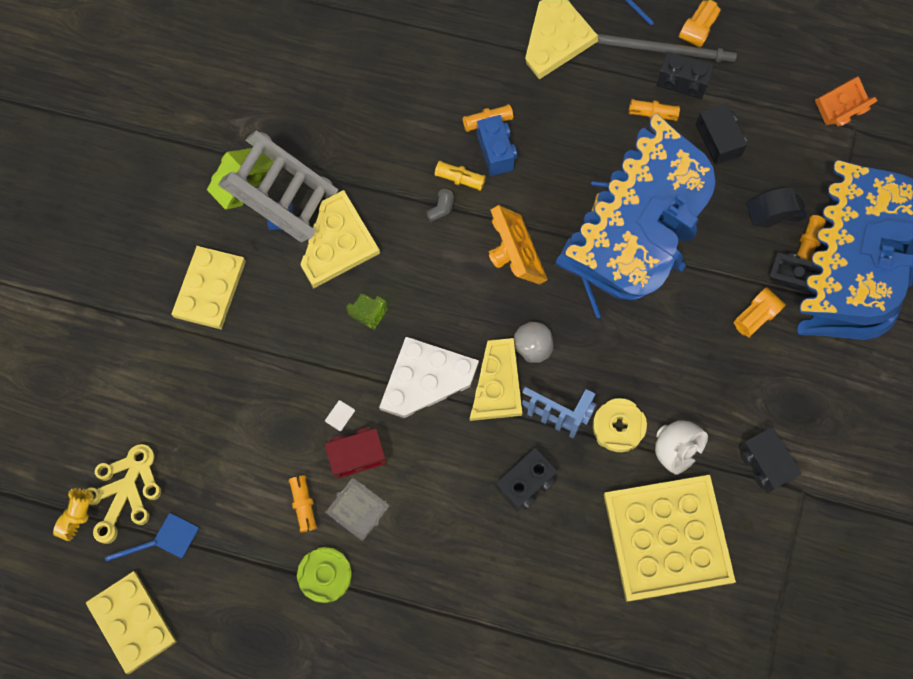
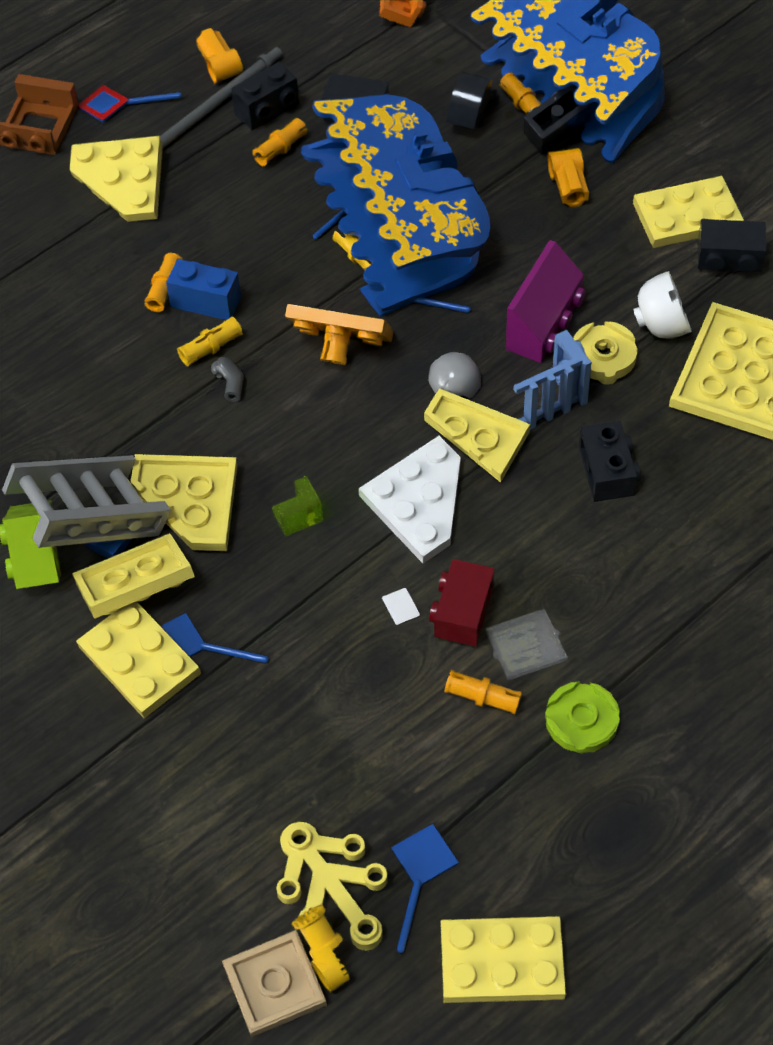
camera: 55 degrees left, 15 degrees down
none -> light yellow plate [72,533,195,619]
none -> blue piece [161,613,269,663]
none -> tan tile [222,930,327,1037]
none -> magenta slope [506,240,586,363]
none -> light yellow plate [633,176,744,248]

